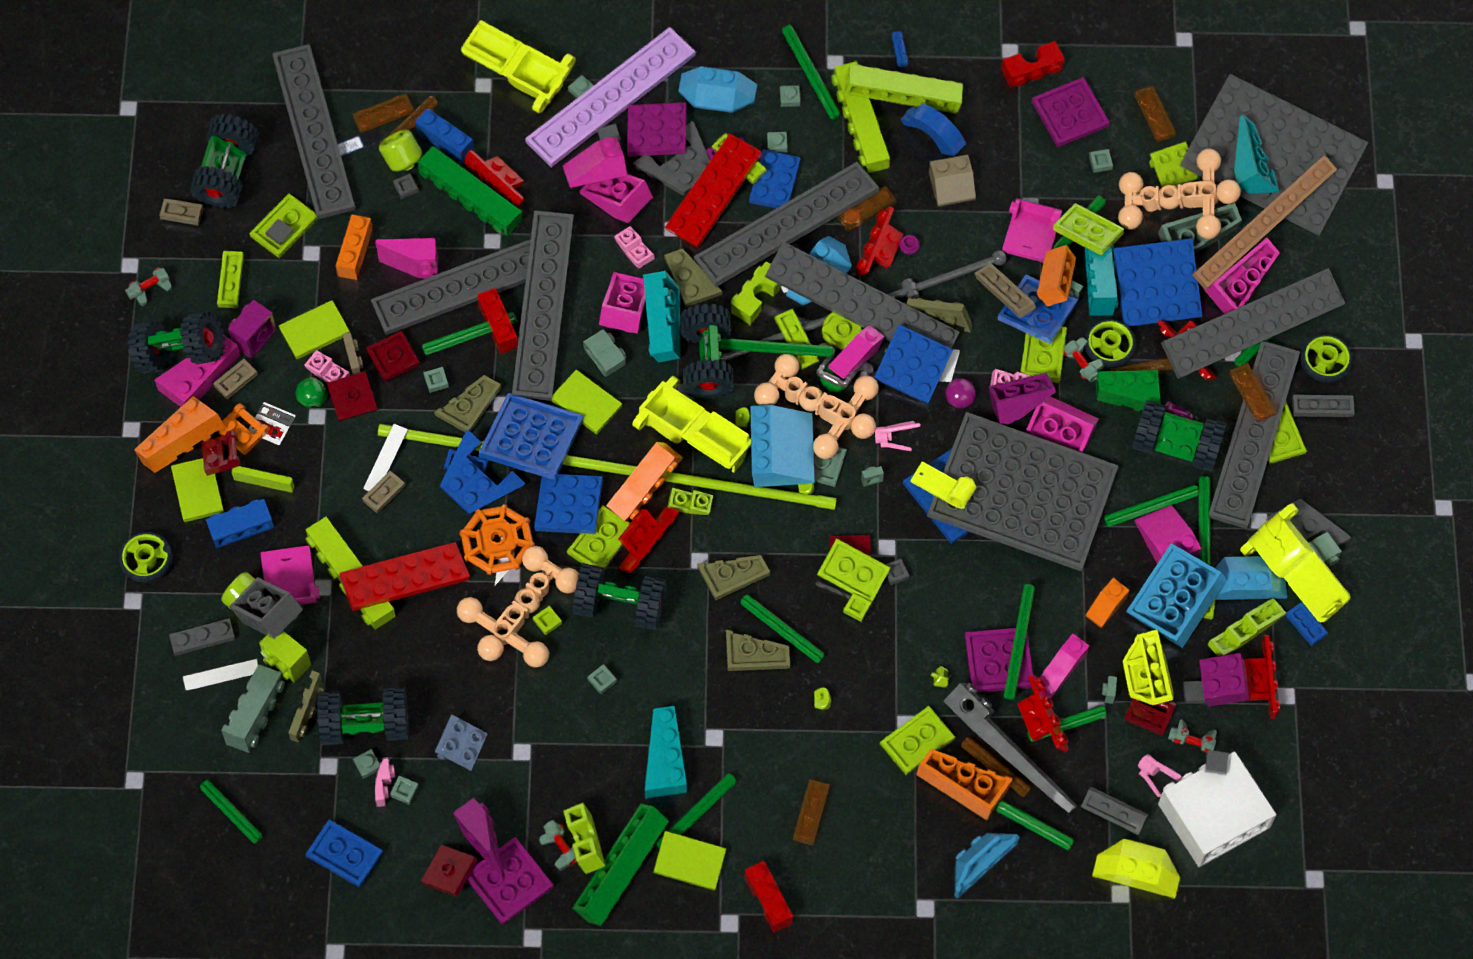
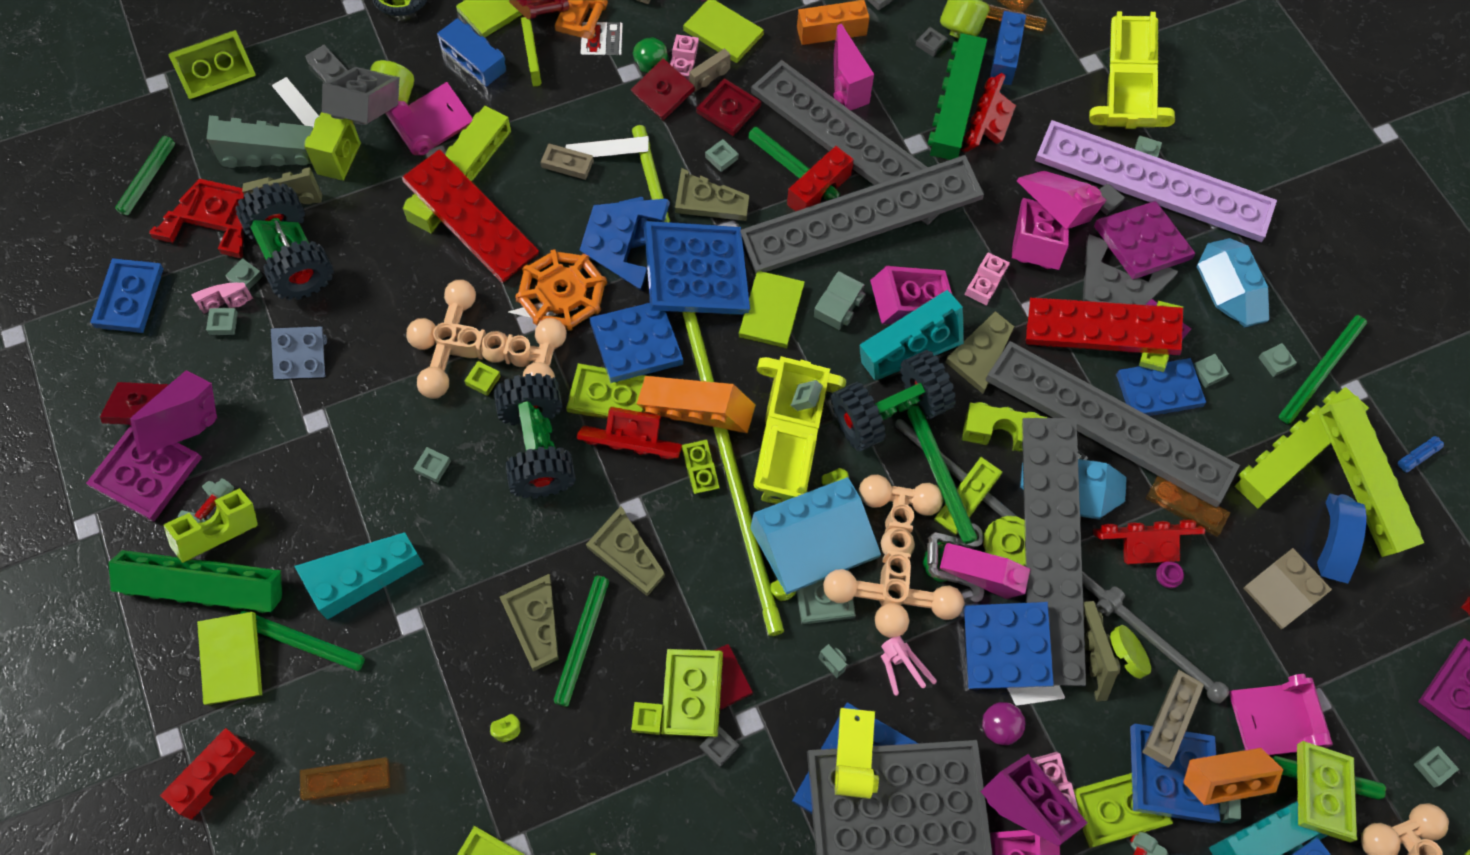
camera: 65 degrees right, 0 degrees up
none -> red wing [149,179,245,258]
none -> lime slope [168,30,256,99]
none -> sand green plate [791,380,823,411]
none -> lime tile [1110,625,1151,679]

